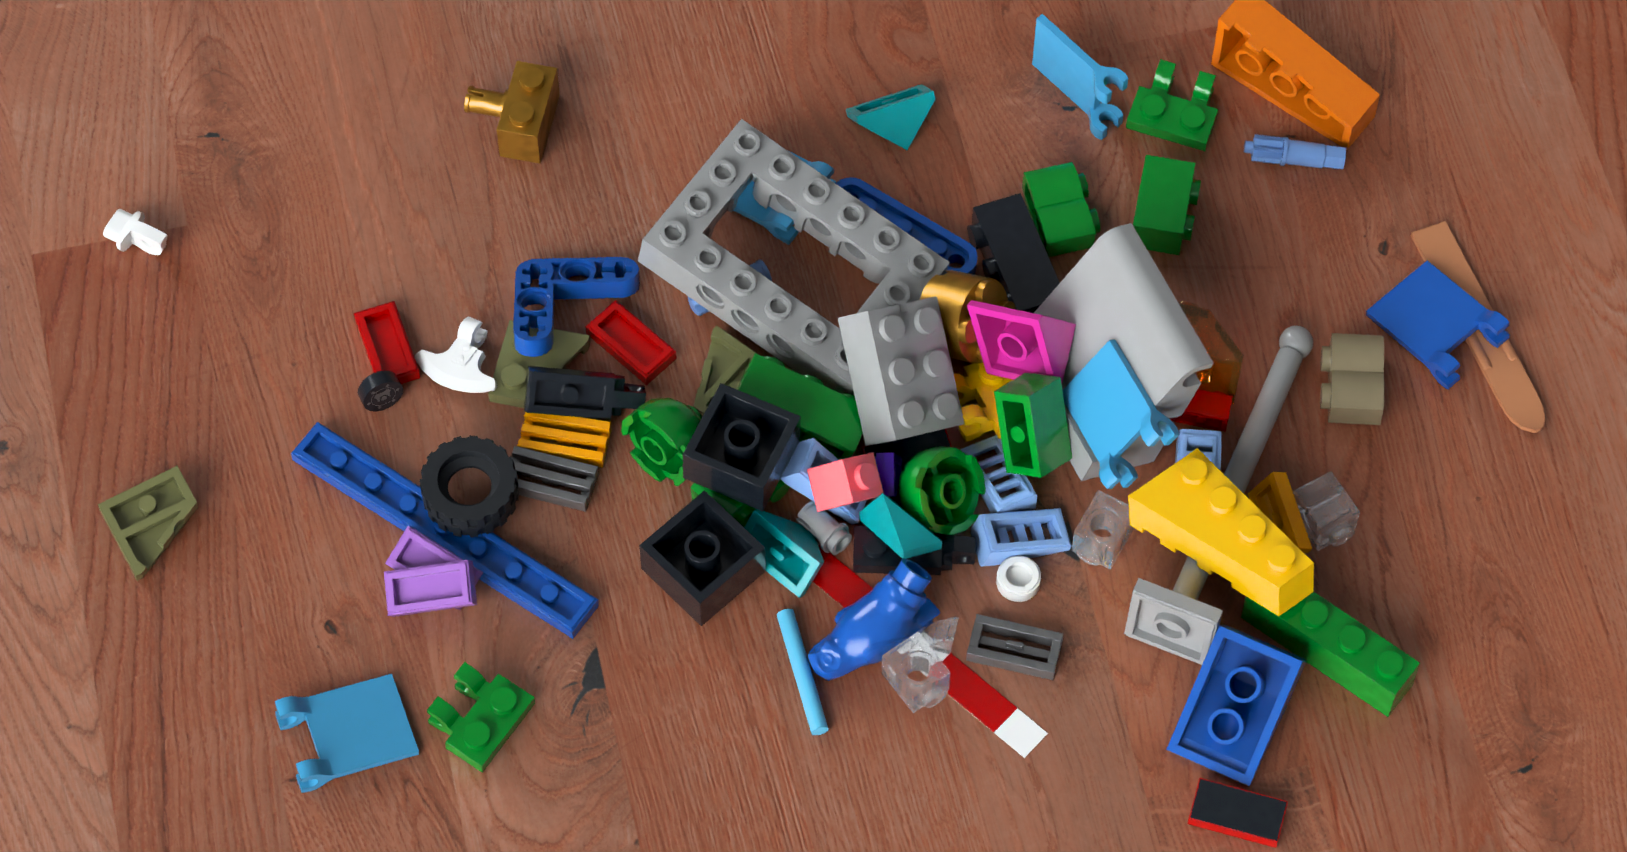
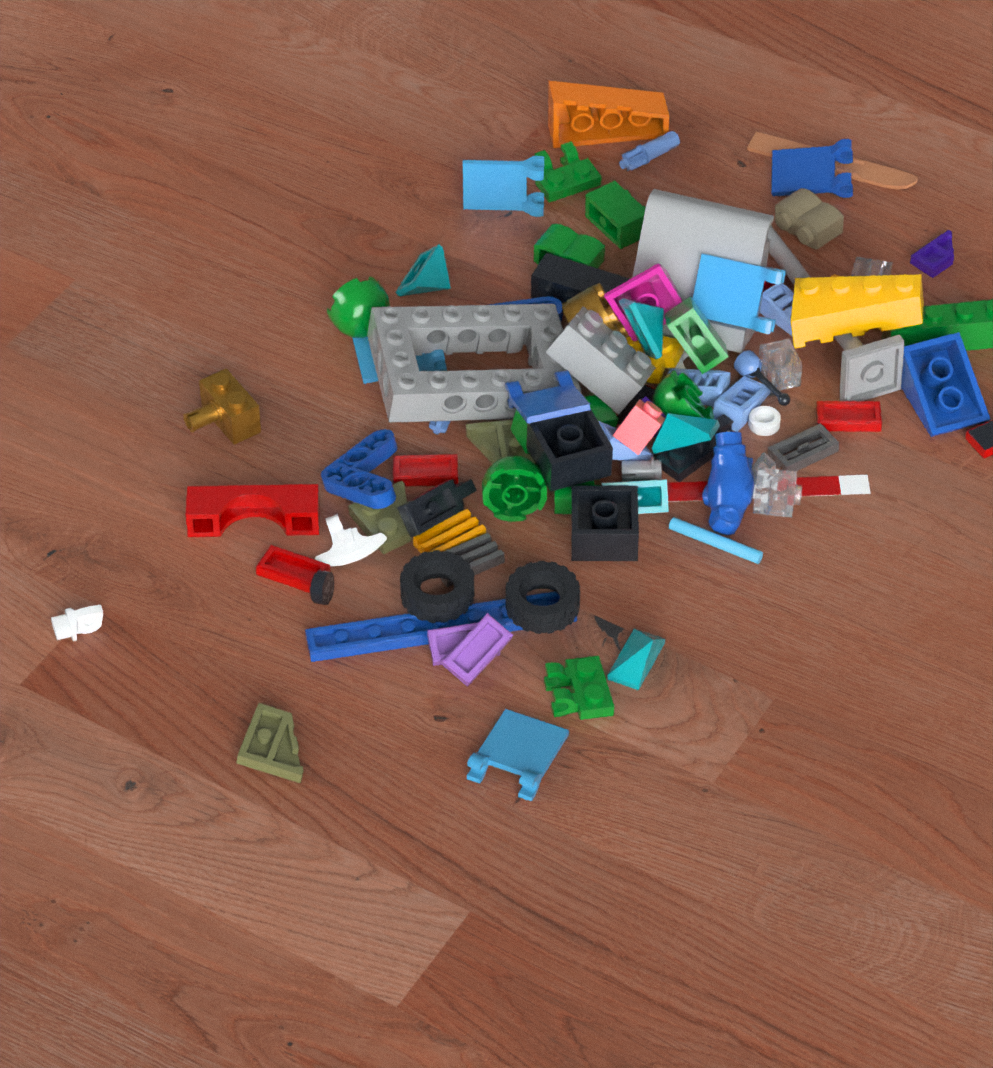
camera: 45 degrees left, 15 degrees down
none -> red arch [185,484,320,537]
none -> green cylinder [327,276,391,338]
none -> blue flag [505,370,591,424]
none -> black tyre [506,561,580,634]
none -> teal slope [607,628,665,690]
none -> teal slope [619,298,664,359]
none -> hinge [734,350,791,406]
none -> red tile [816,401,882,432]
none -> dark purple tile [910,230,954,278]

